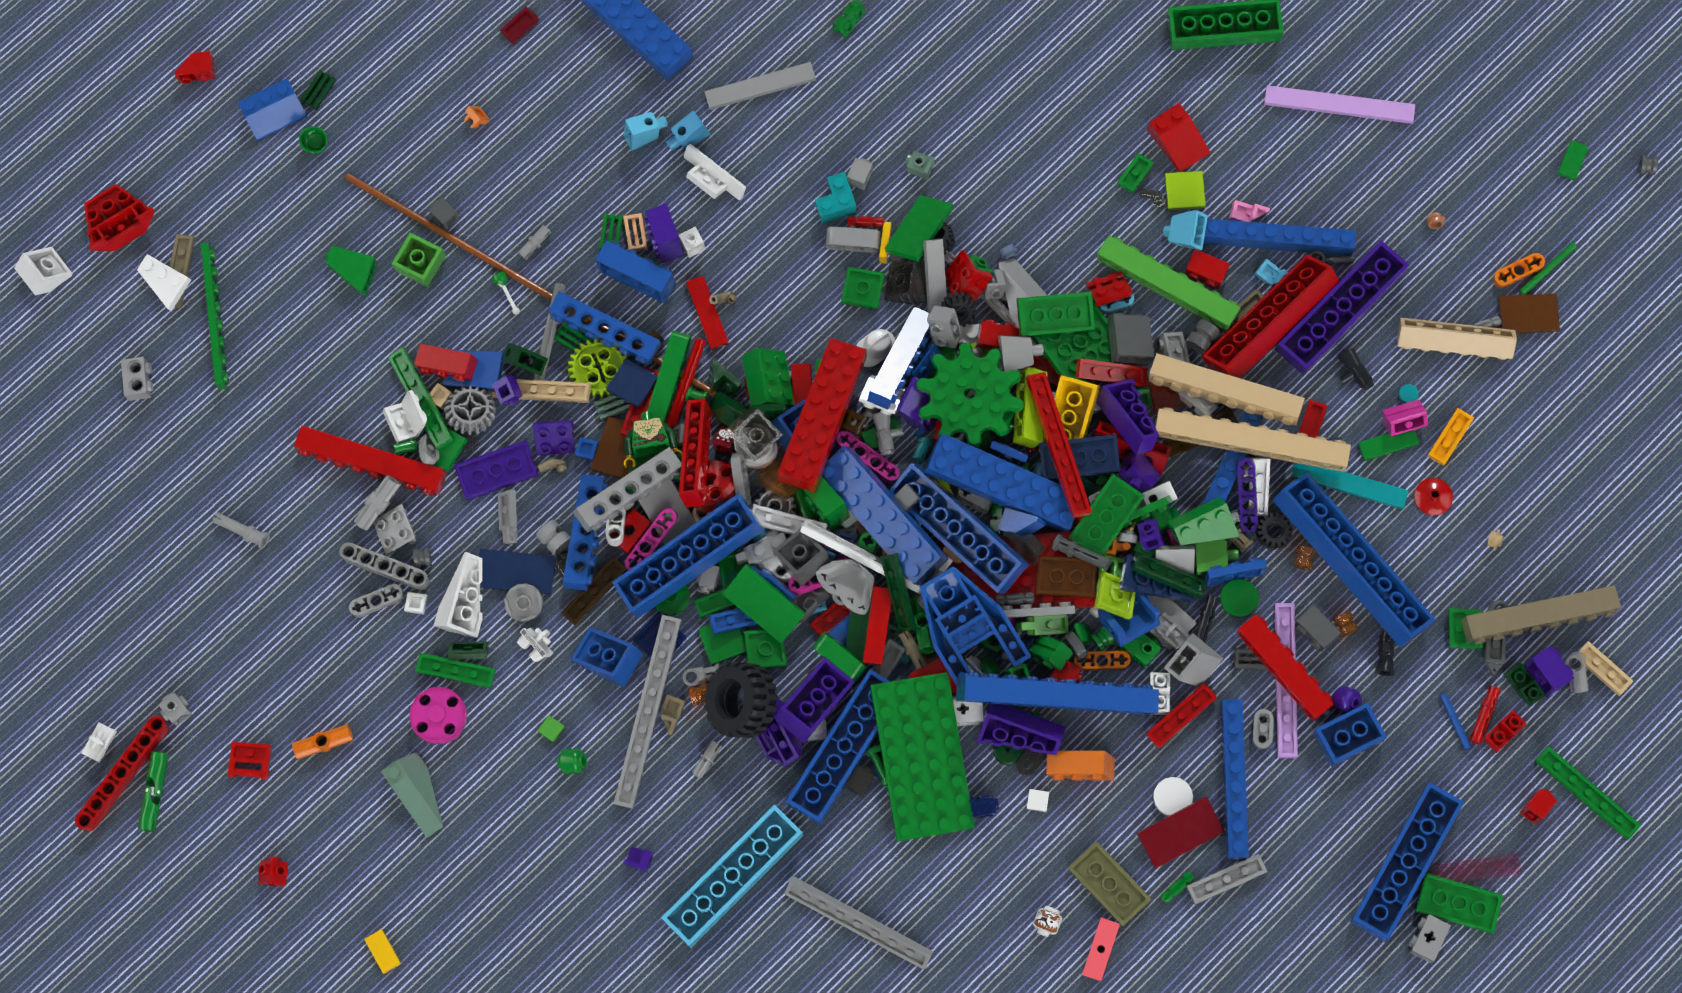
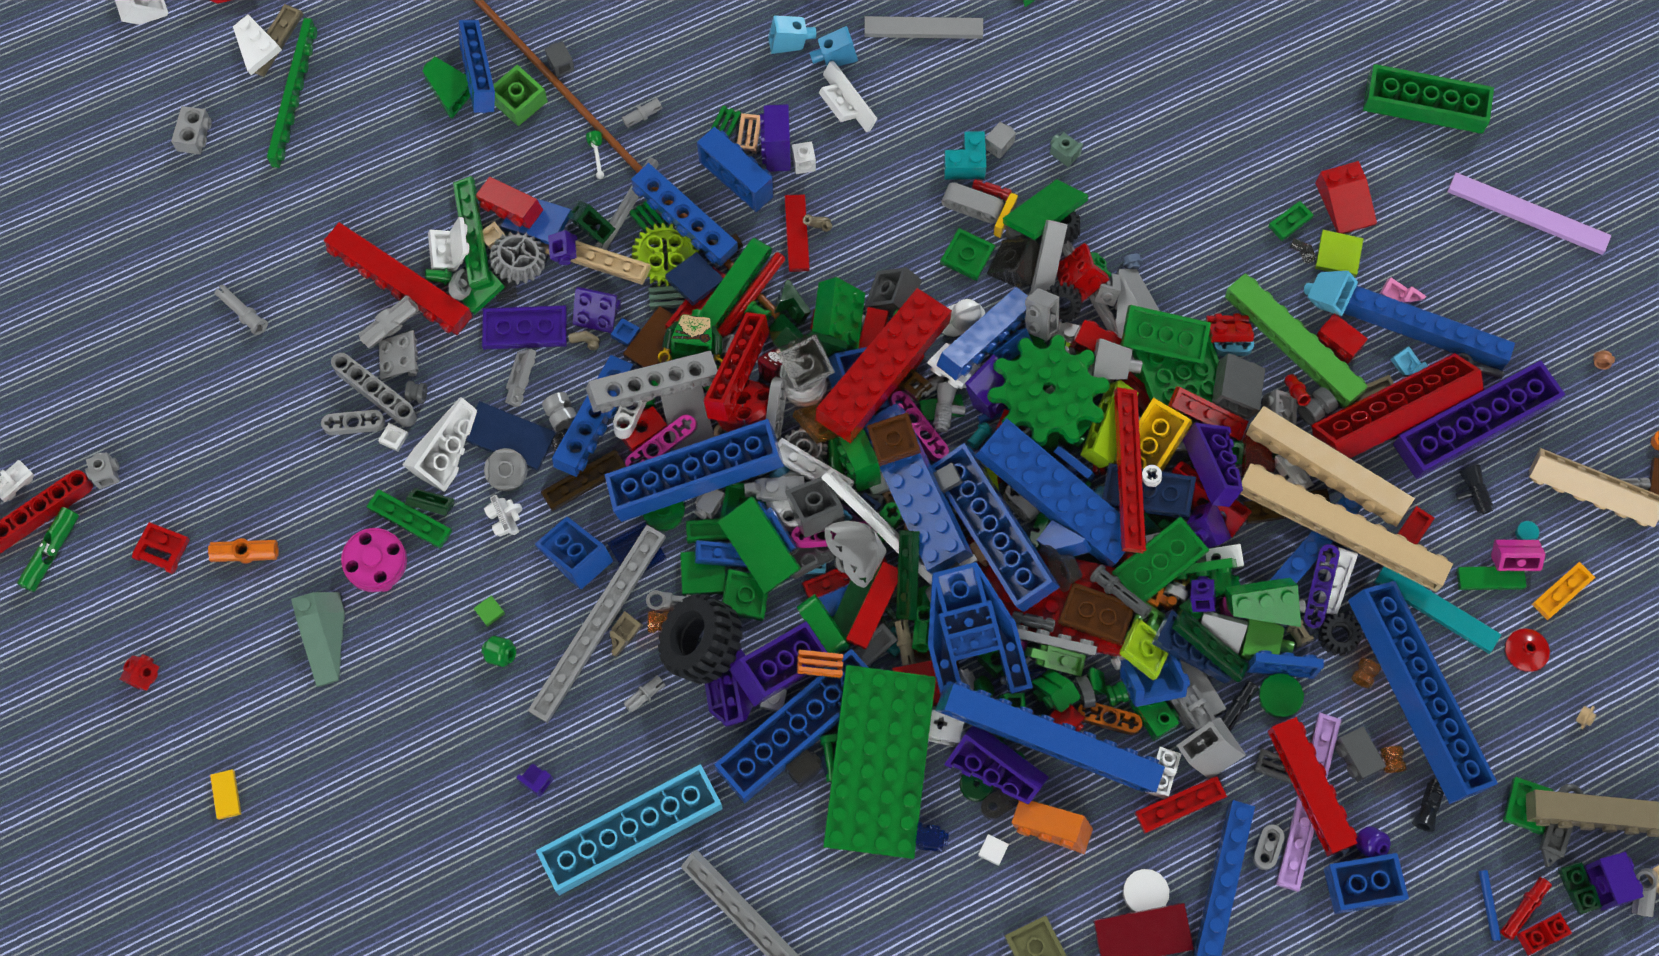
camera: 10 degrees right, 5 degrees down
none -> blue brick [458,20,495,113]
none -> orange tile [797,650,843,678]
none -> dark grey slope [864,267,922,317]
none -> reddish brown tile [867,412,921,466]
none -> white bush [1142,465,1162,487]
none -> red pin [1284,374,1311,406]

